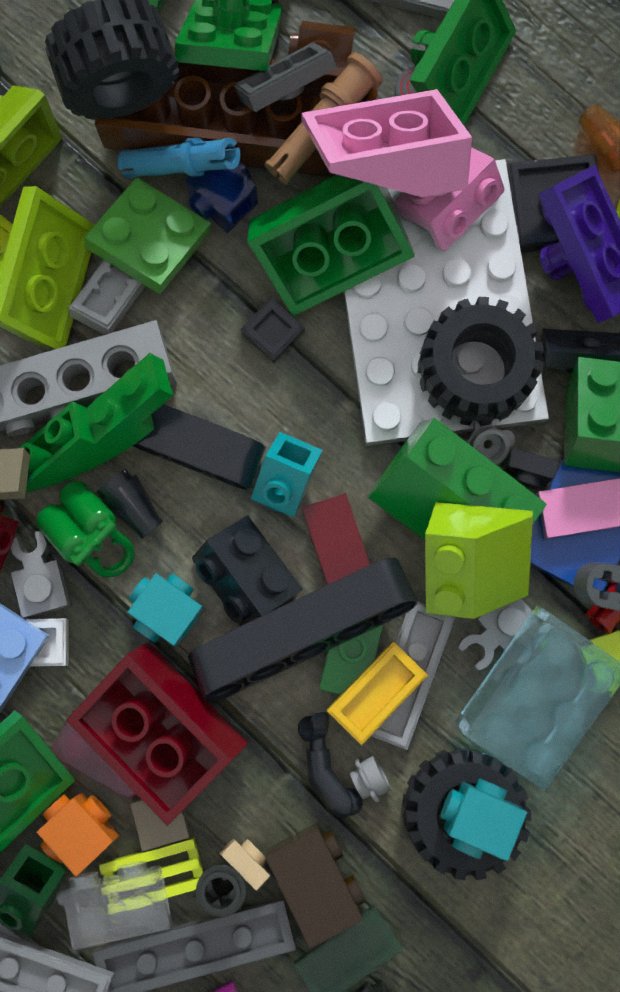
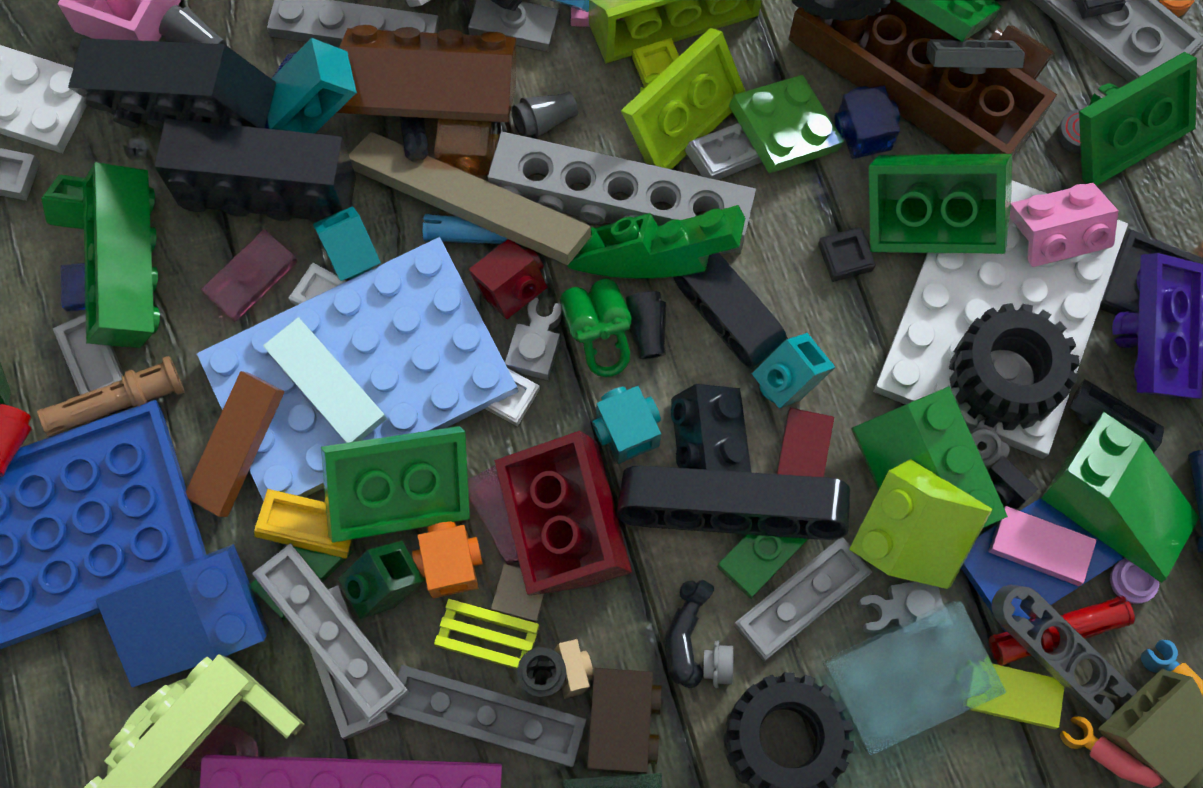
camera: 30 degrees right, 10 degrees down
clear bracket [56,861,172,951] -> none
dark azure pin [118,138,240,179] -> none
medium nougat pin [264,52,383,185] -> none
bright pink slope [302,89,472,198] -> none
yellow tile [326,641,428,745] -> none
teal brick [440,778,527,862] -> none

